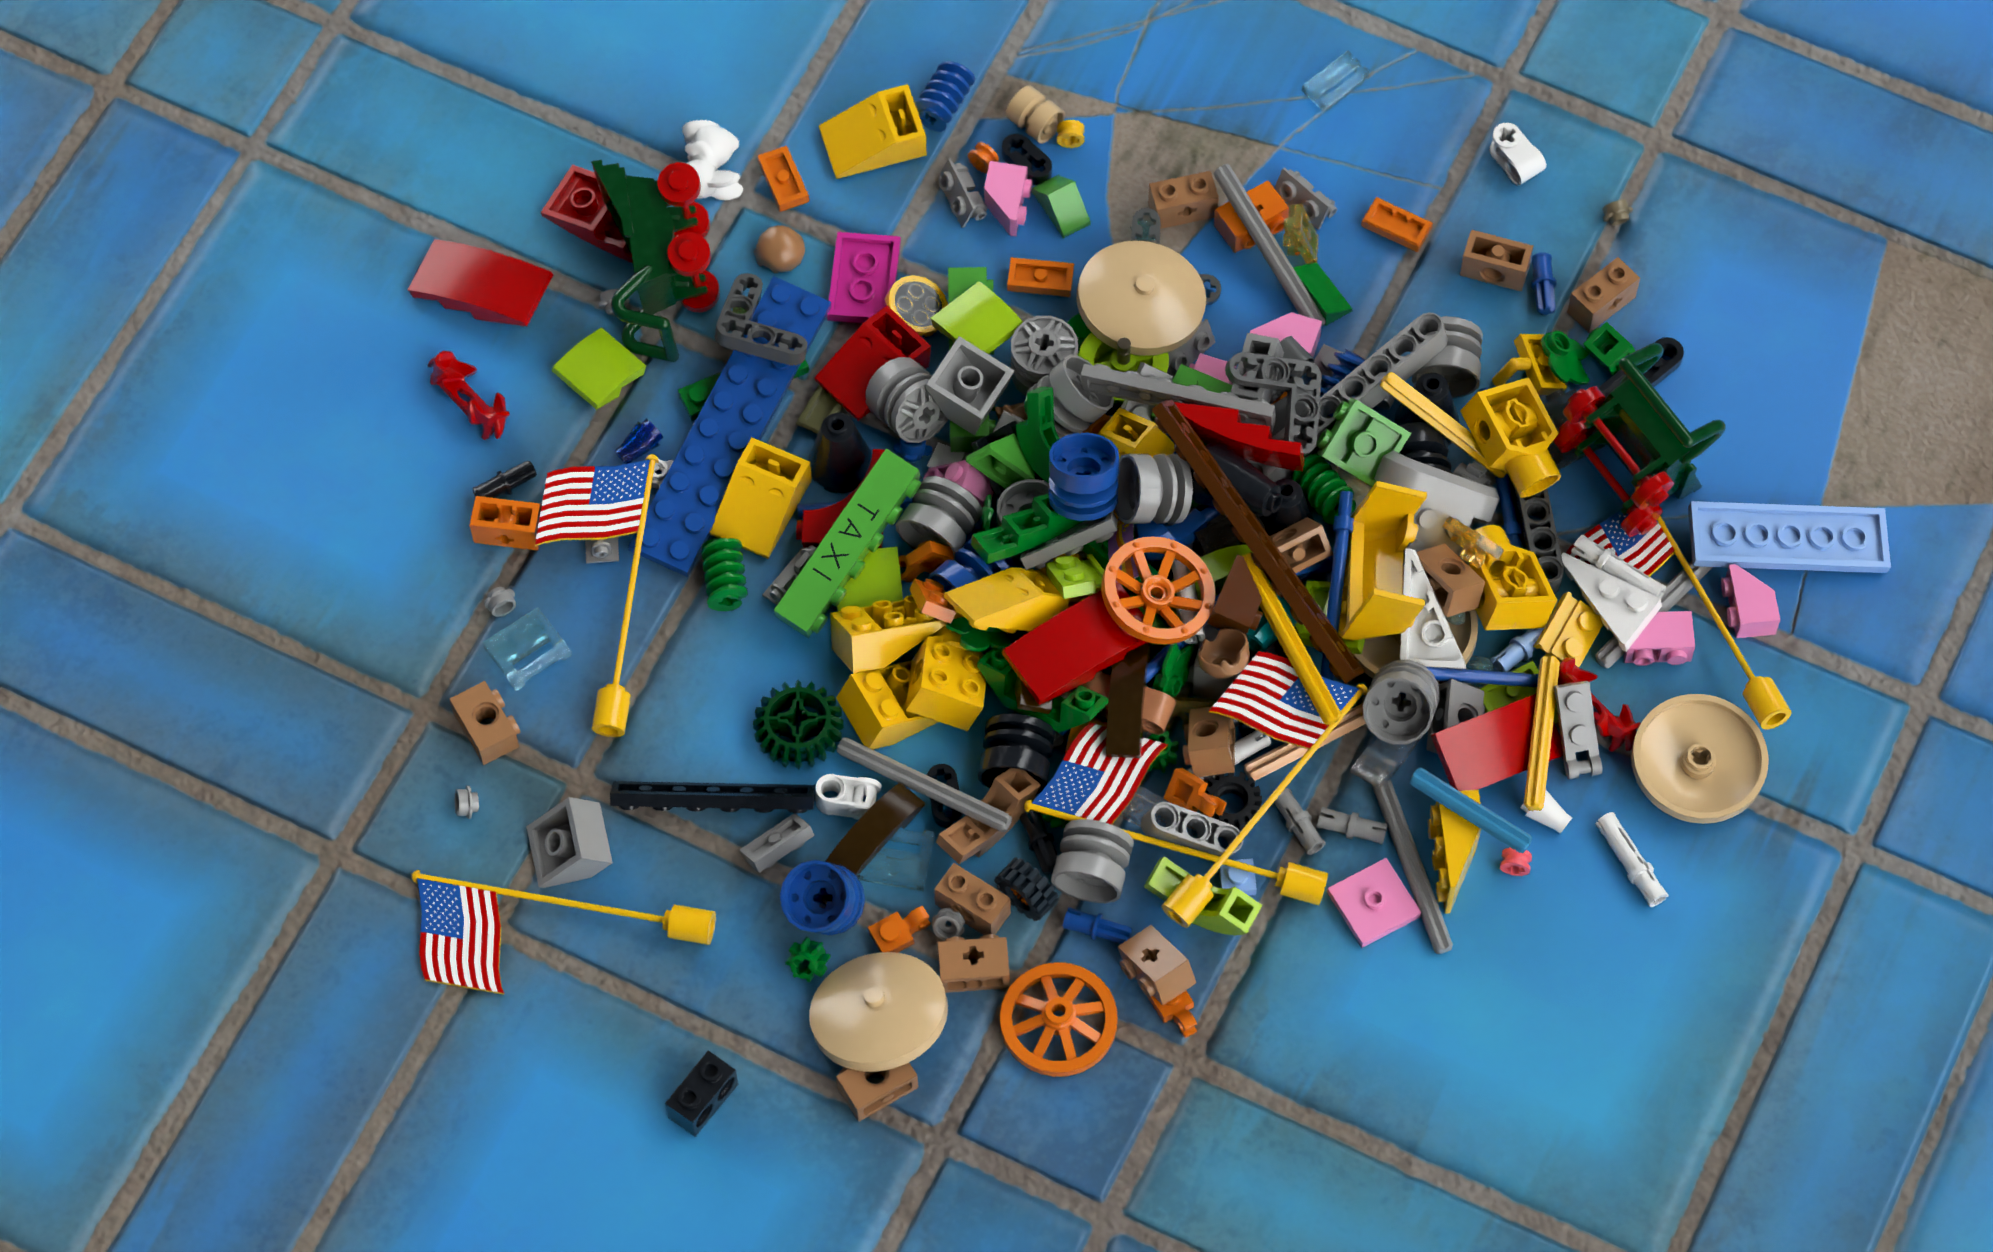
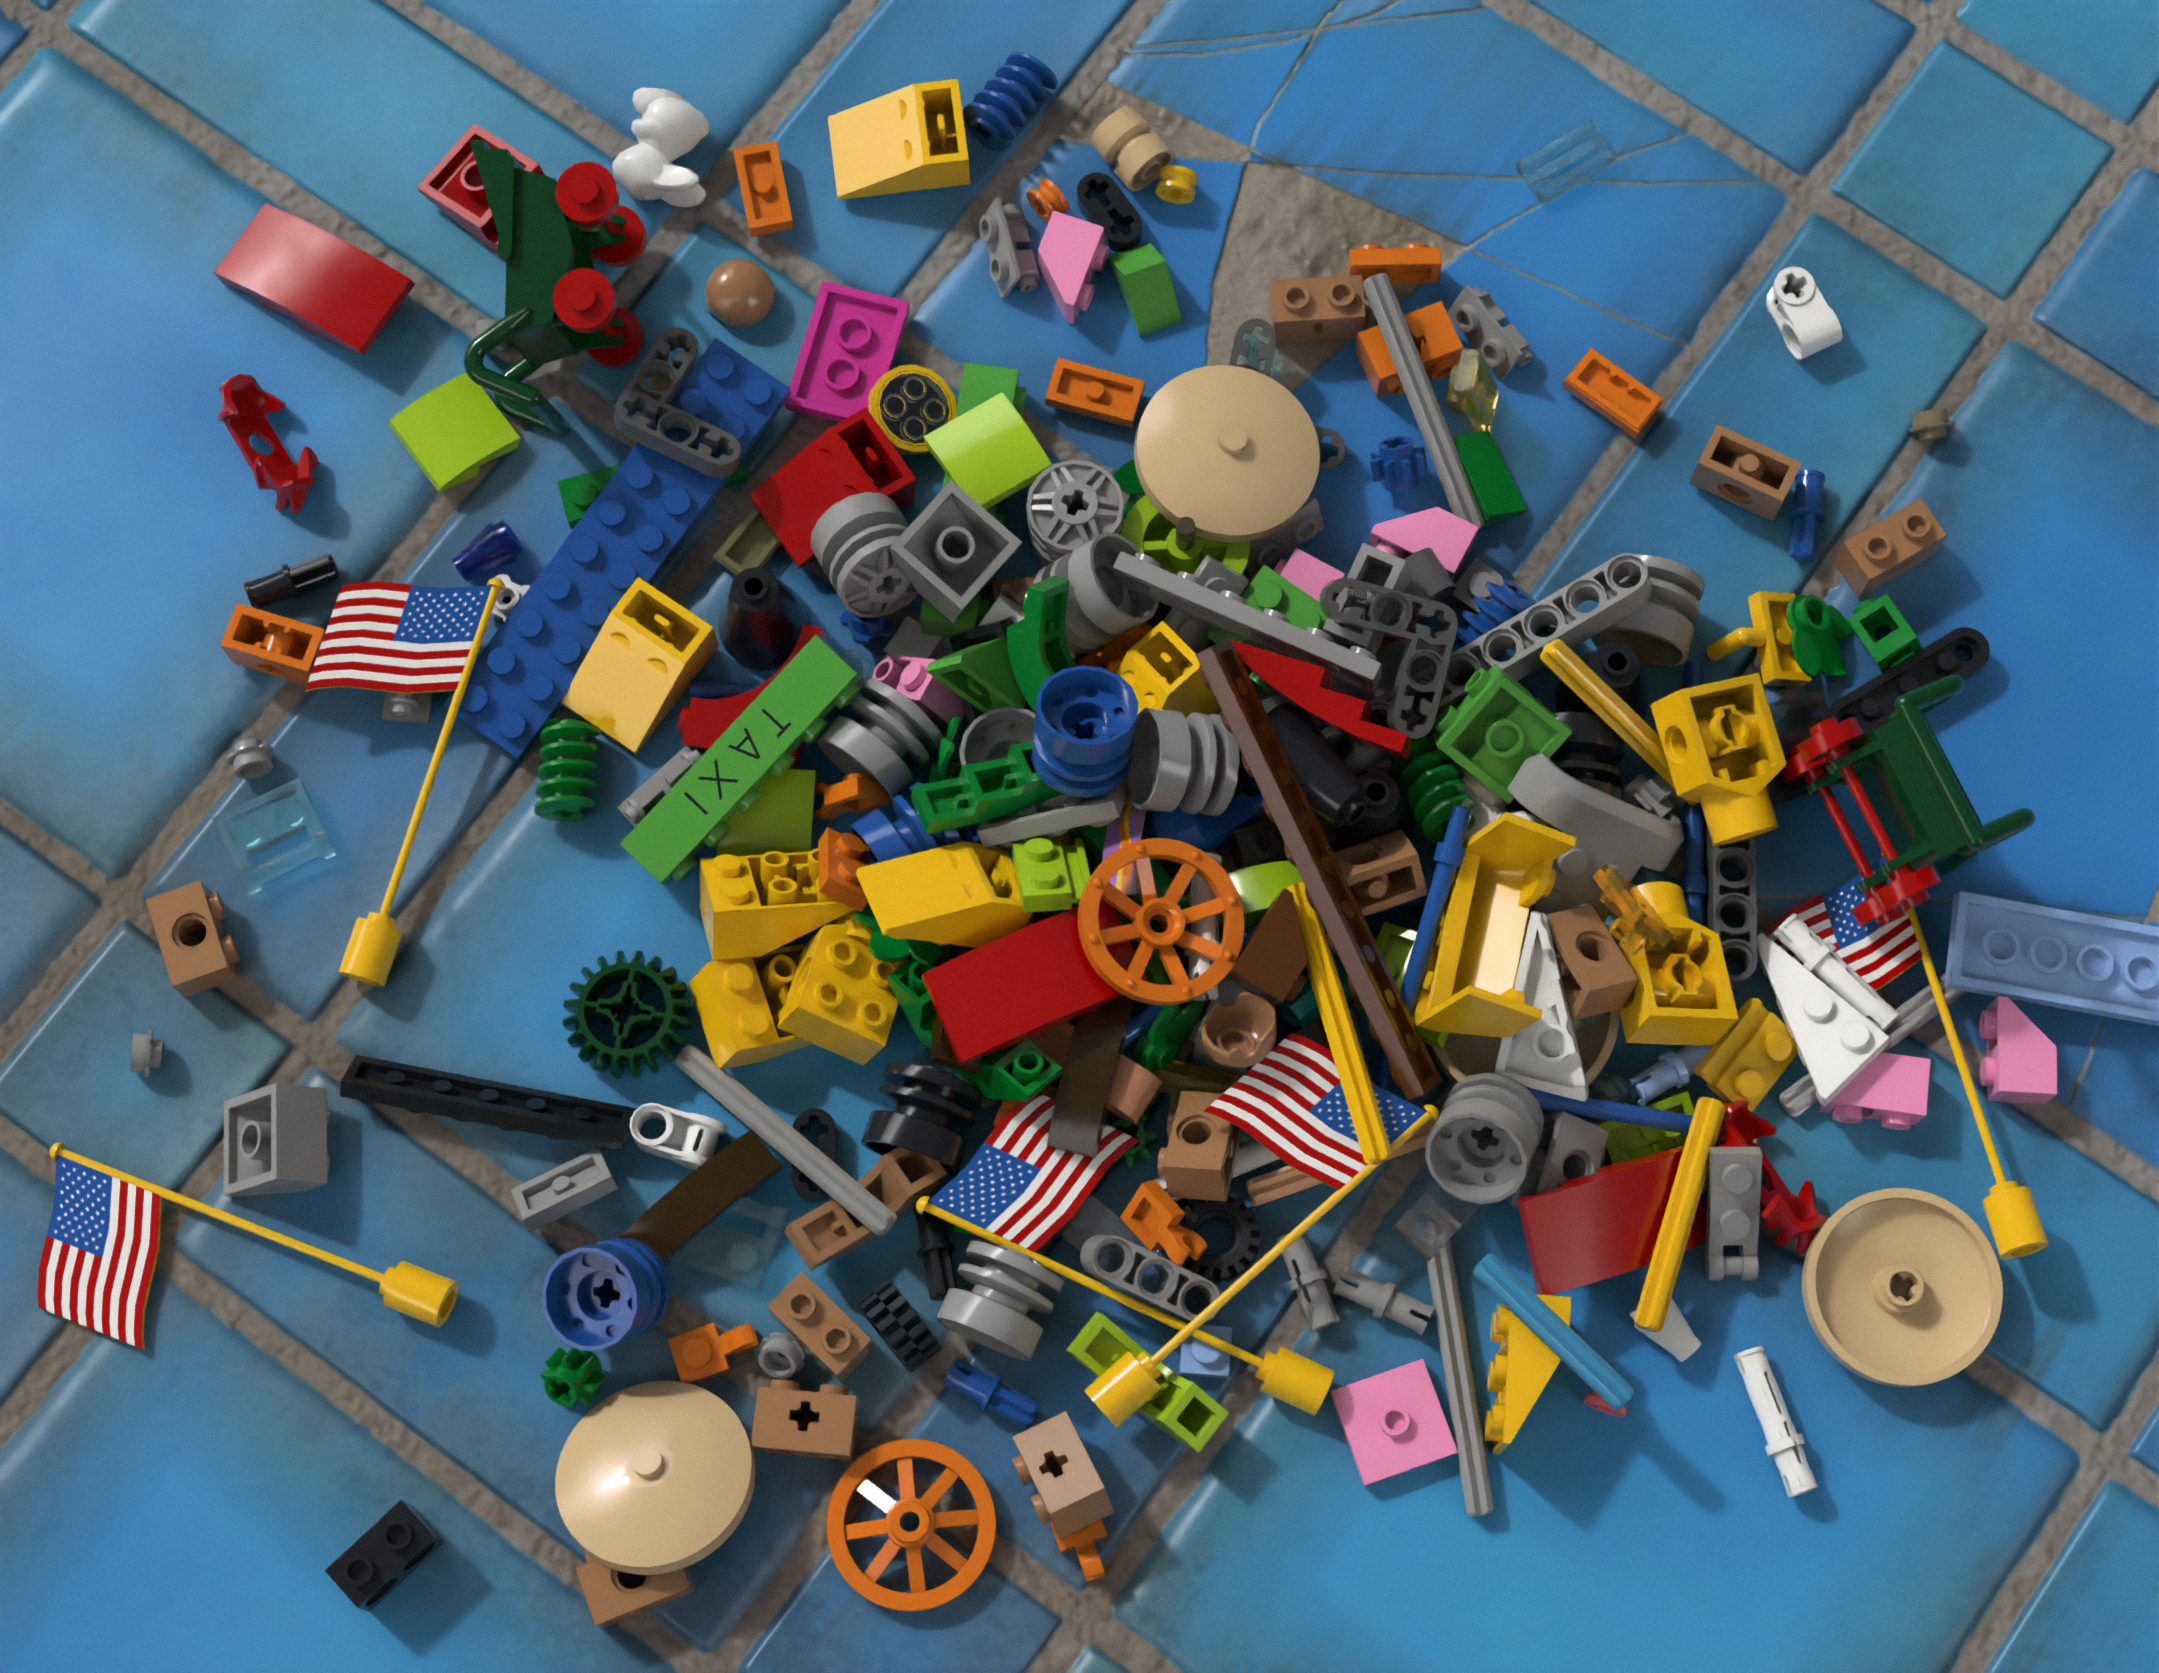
camera: 10 degrees right, 10 degrees up
none -> orange plate [1347,243,1442,284]
none -> blue gear [1370,436,1427,492]

